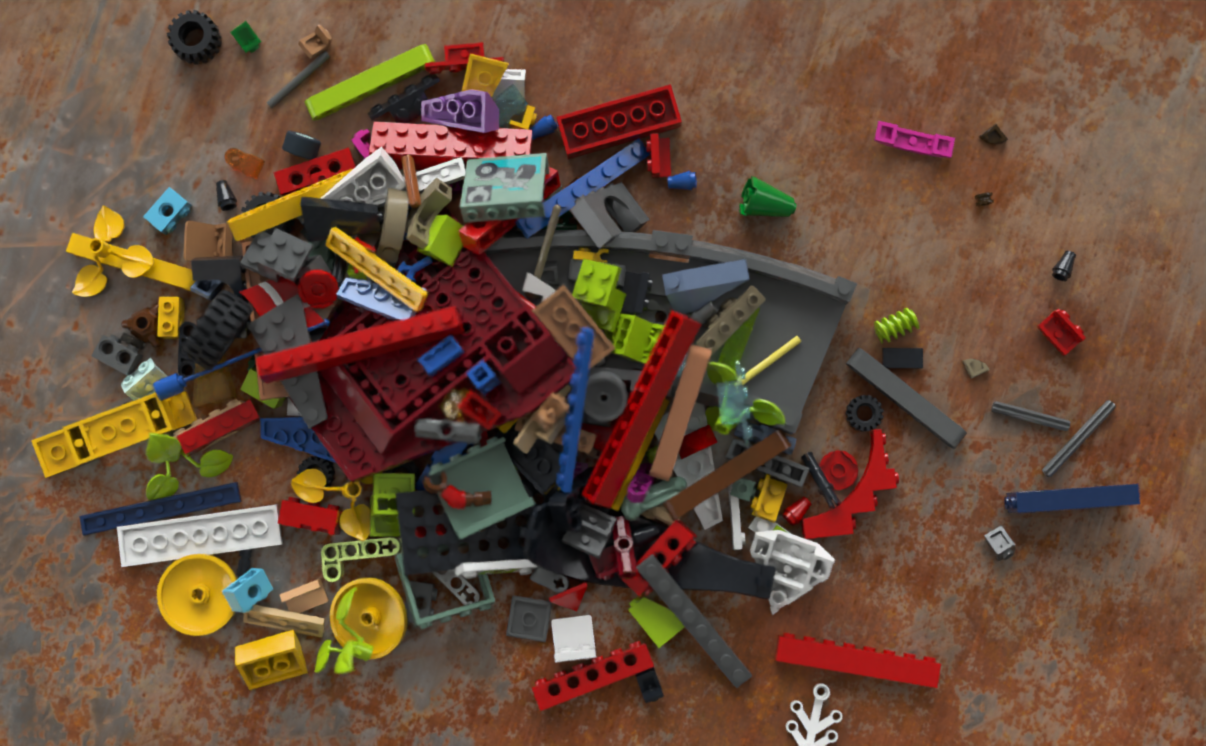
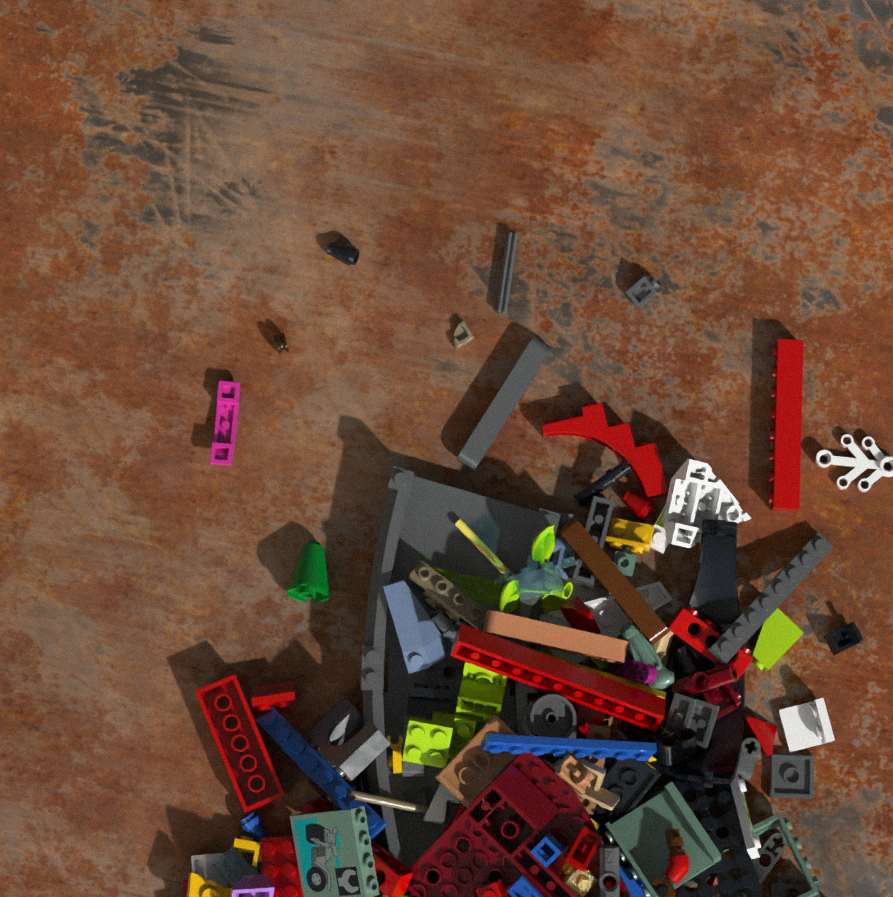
camera: 100 degrees left, 5 degrees down
red brick [532,640,654,711] -> none
blue cone [668,171,697,190] -> none
white plate [728,483,745,550] -> none
red tile [819,450,858,490] -> none
black tyre [845,395,884,432] -> none
lime piece [874,308,920,344] -> none
black tile [882,348,923,369] -> none
dark brown tile [979,124,1008,145] -> none
dark blue brick [1004,484,1140,513] -> none
red bracket [1036,309,1086,356] -> none
dark grey axle [1042,400,1116,477] -> none

